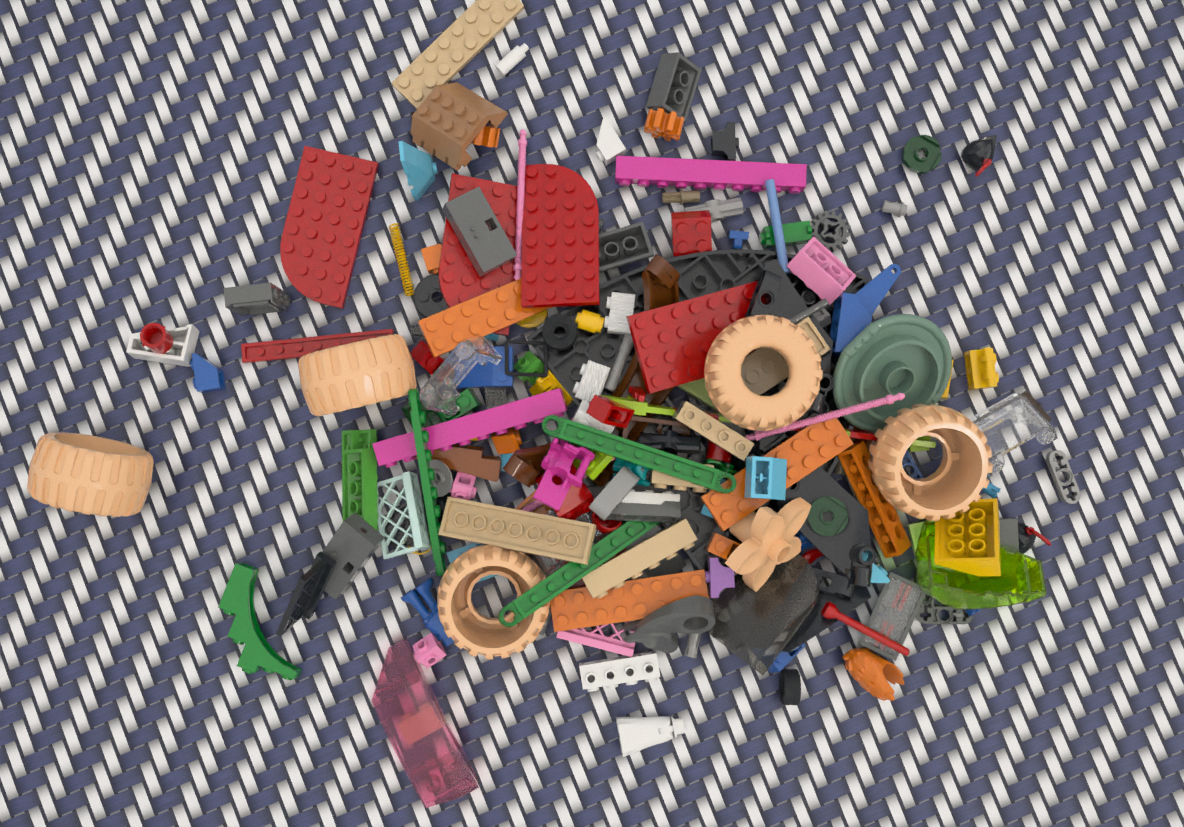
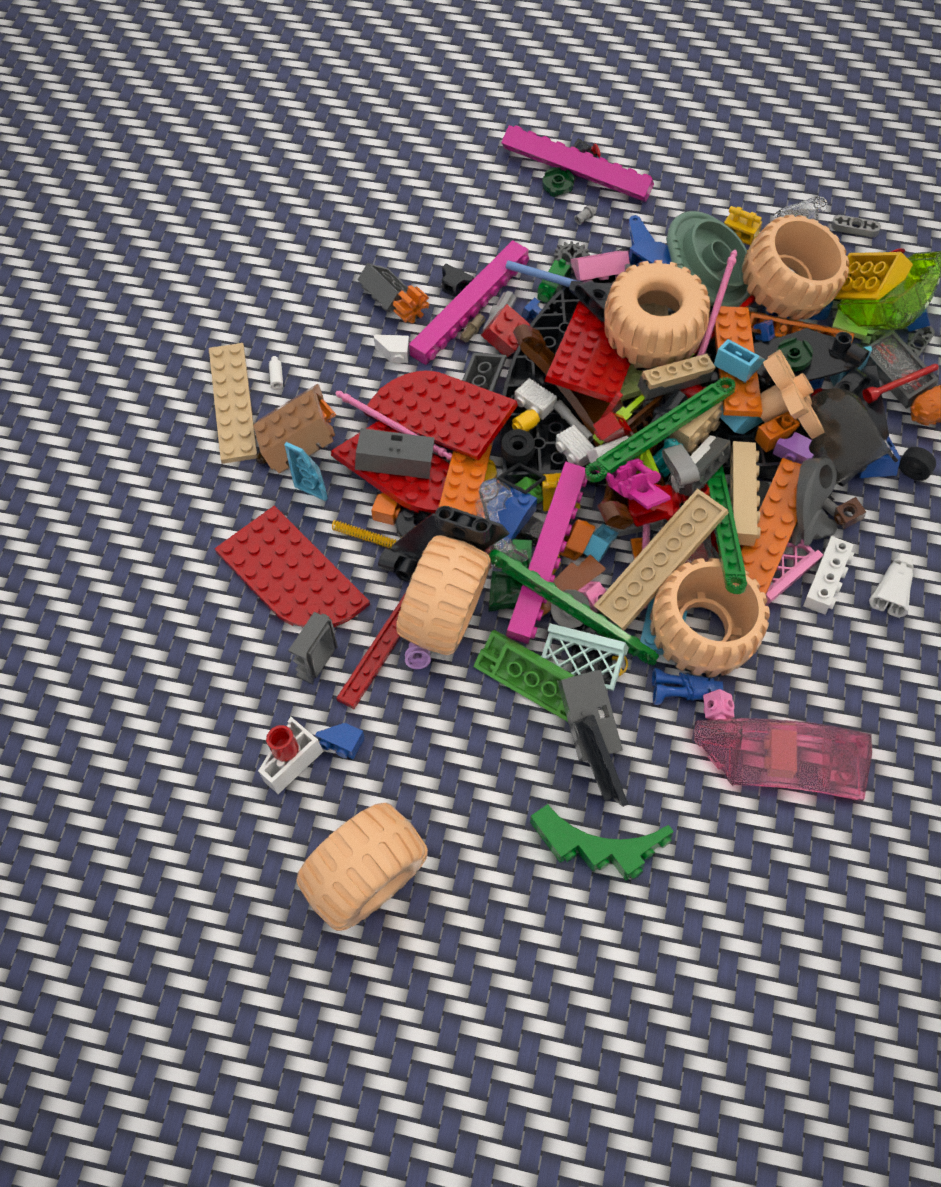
camera: 55 degrees left, 25 degrees down
none -> black panel [378,506,509,582]
none -> dark pink brick [501,125,654,202]
none -> blue tile [754,319,775,341]
none -> reddish brown brick [833,497,866,529]

